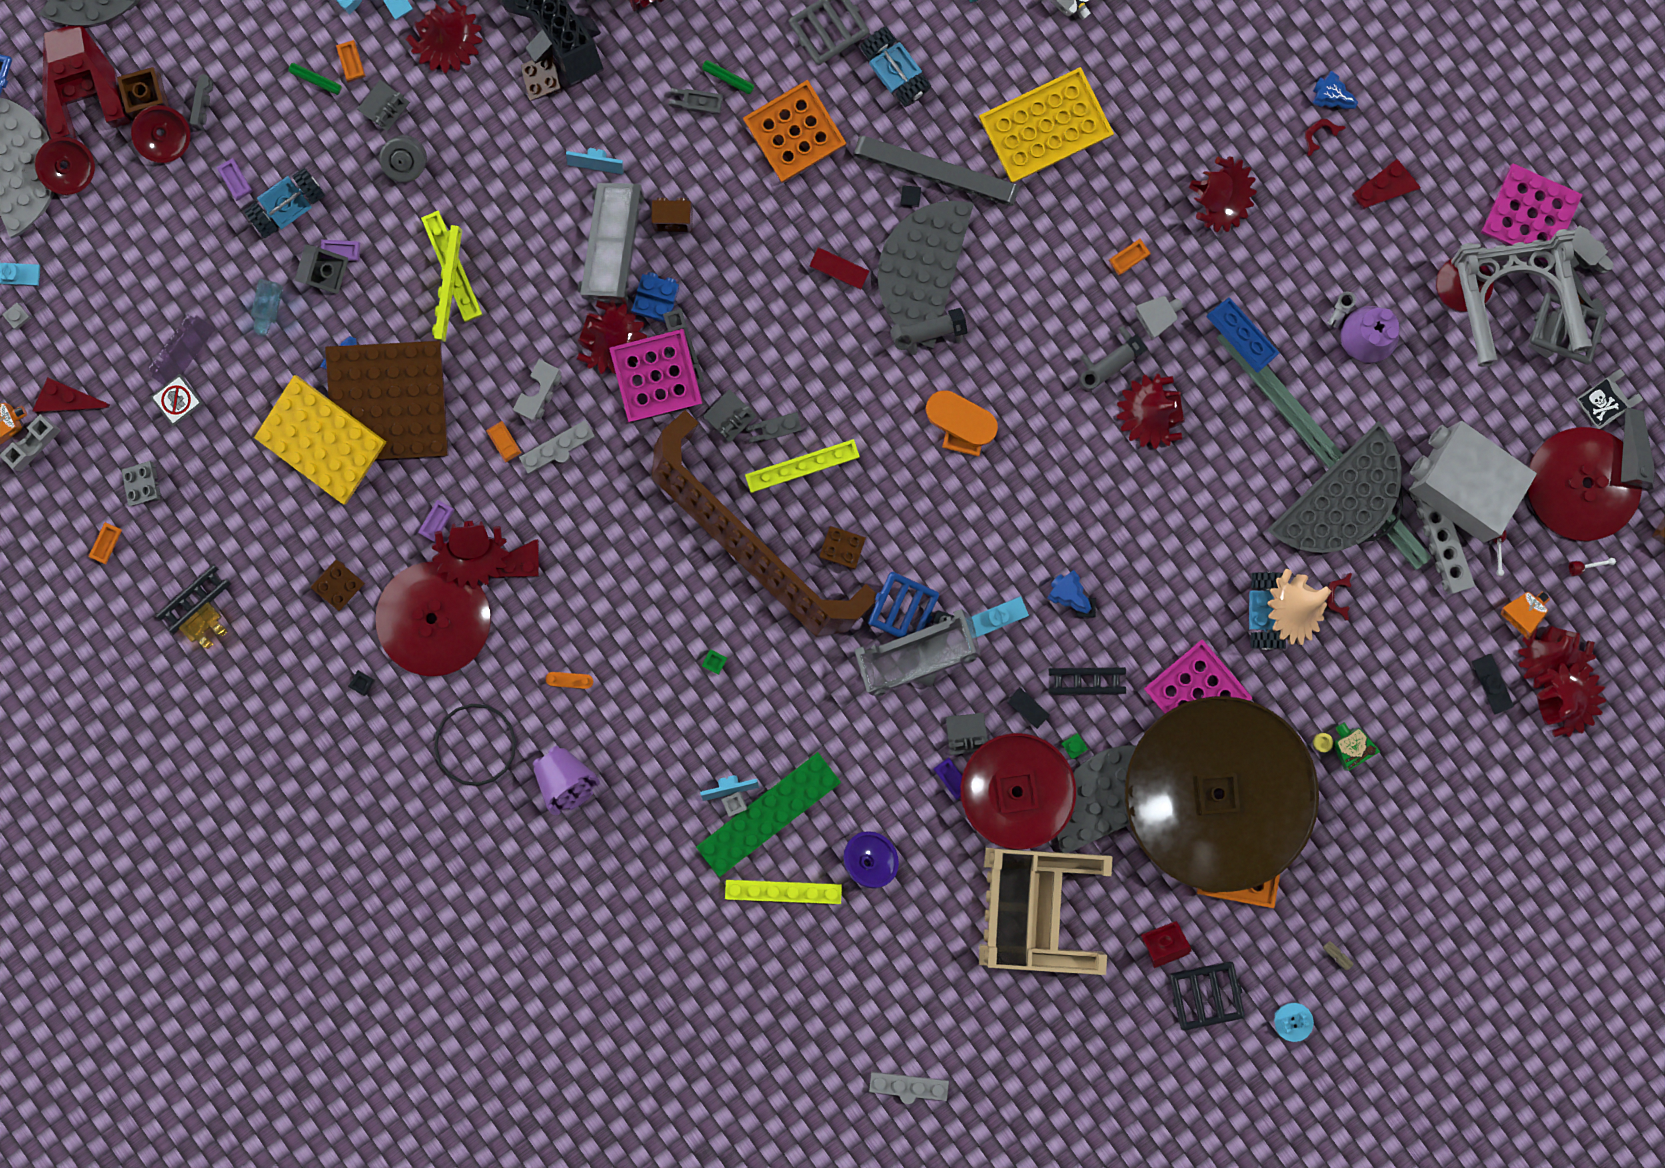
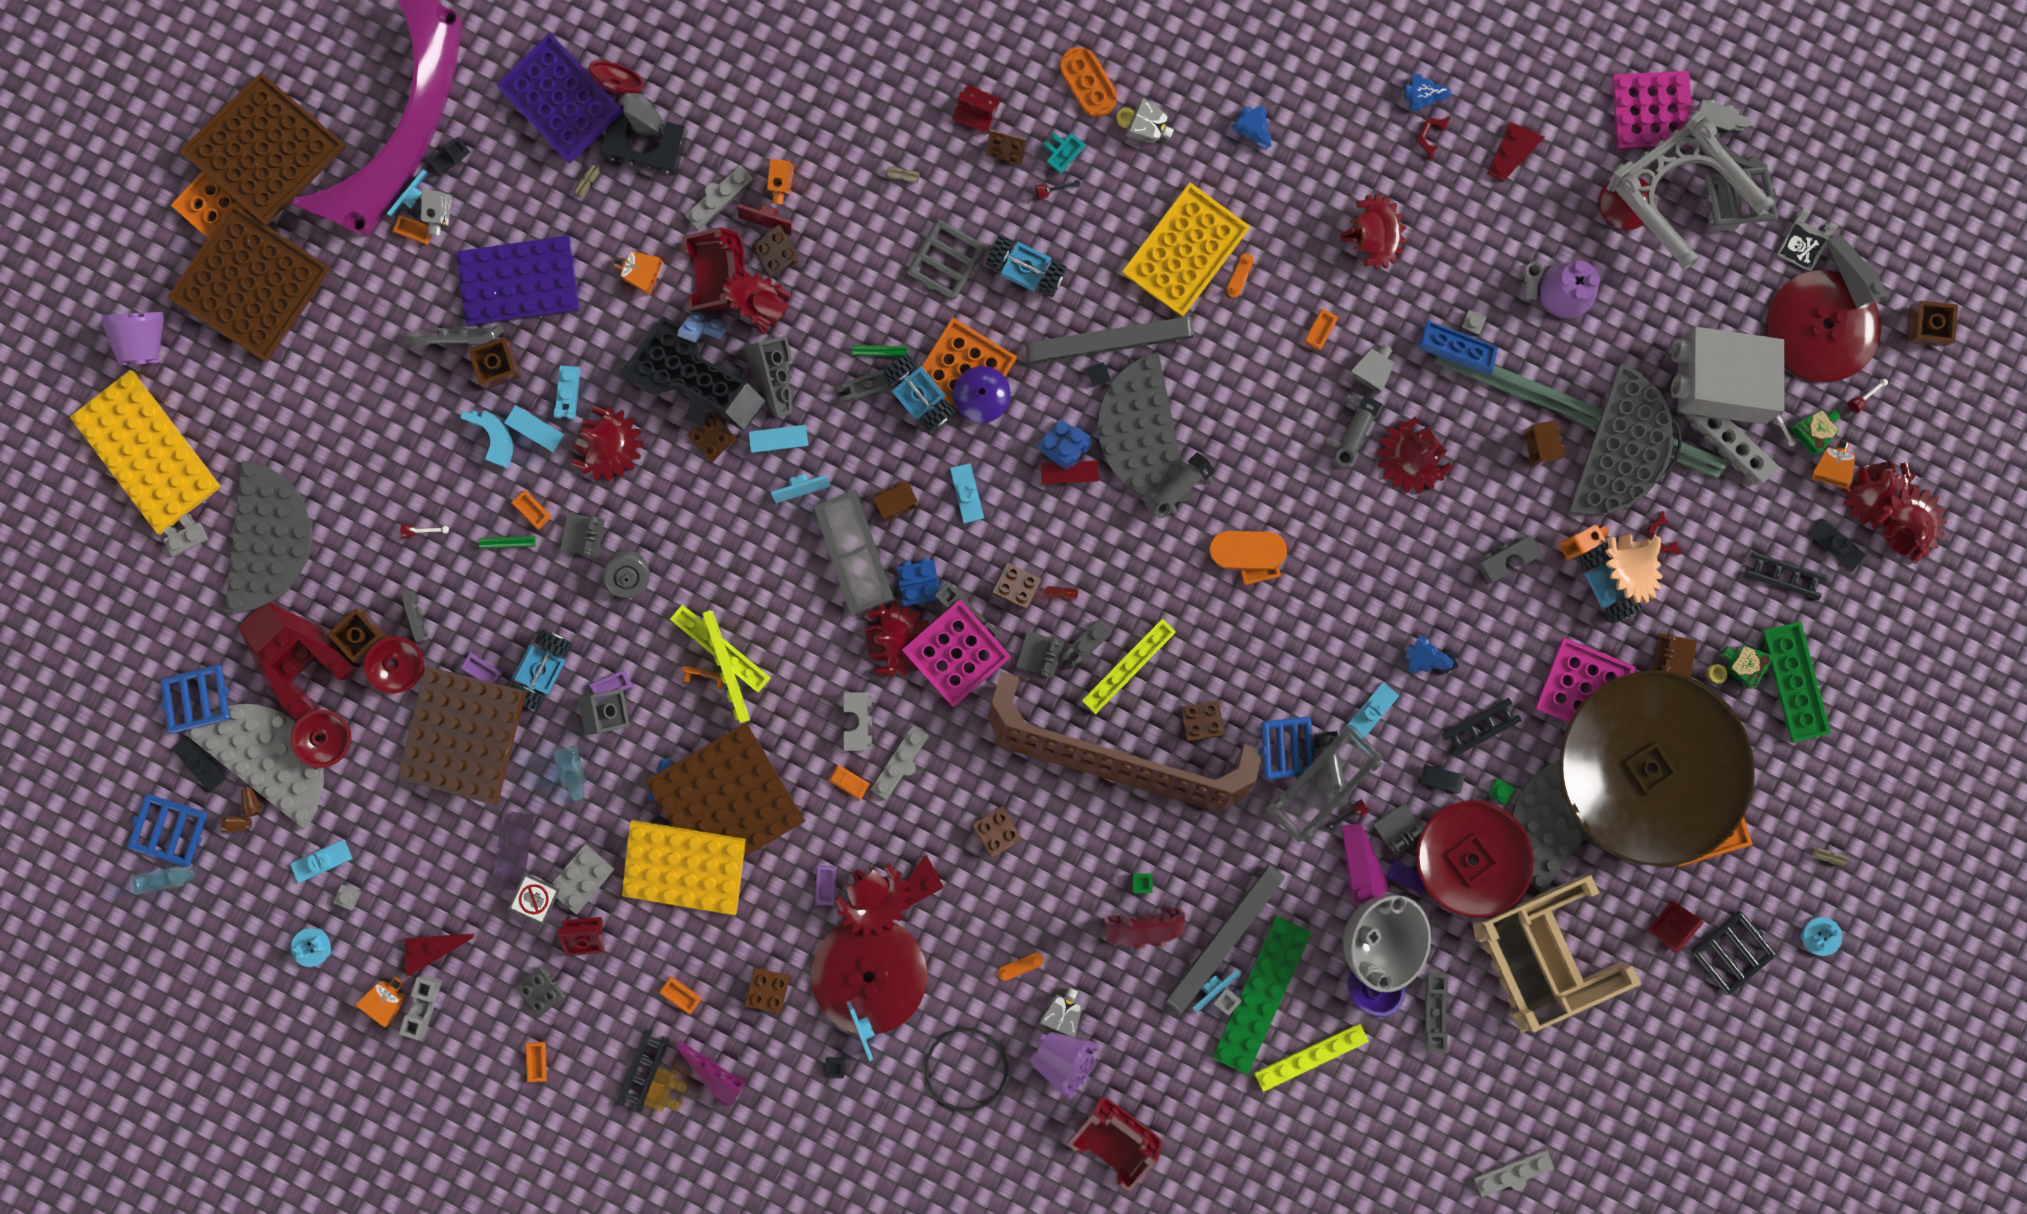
camera: 30 degrees left, 0 degrees up
none -> reddish brown plate [397,666,526,805]
none -> hinge [400,524,449,539]
none -> light grey plate [551,844,615,914]
none -> dark red bracket [558,917,605,956]
none -> orange tile [659,976,702,1015]
none -> magenta wedge [676,1041,746,1107]
none -> orange piece [681,666,723,690]
none -> dark grey wedge [744,336,792,418]
none -> medium azure piece [749,425,808,453]
none -> medium azure piece [846,1001,875,1061]
none -> plate [882,354,956,433]
none -> medium azure piece [950,463,984,523]
none -> dark purple dish [954,366,1011,423]
none -> reddish brown hinge [972,806,1022,858]
none -> reddish brown hinge [992,563,1042,609]
none -> hinge [1035,180,1081,200]
none -> blue plate [1037,419,1091,470]
none -> light grey torso [1040,987,1082,1037]
none -> clear red piece [1045,586,1078,599]
none -> dark red windscreen [1067,1097,1163,1192]
none -> dark red wedge [1103,908,1185,949]
none -> dark grey beam [1165,864,1285,1014]
none -> orange piece [1227,253,1254,298]
none -> blue rock [1231,105,1272,150]
none -> hinge [1325,799,1369,831]
none -> magenta wedge [1341,823,1388,904]
none -> light grey piece [1343,892,1431,992]
none -> dark grey slope [1425,973,1448,1053]
none -> light grey plate [1460,310,1487,336]
none -> dark grey arch [1477,534,1543,584]
none -> reddish brown brick [1523,420,1565,467]
none -> orange torso [1558,525,1609,560]
none -> reddish brown hinge [1652,633,1697,678]
none -> black bar [1745,551,1827,600]
none -> green plate [1761,621,1831,742]
none -> torso [1789,410,1840,456]

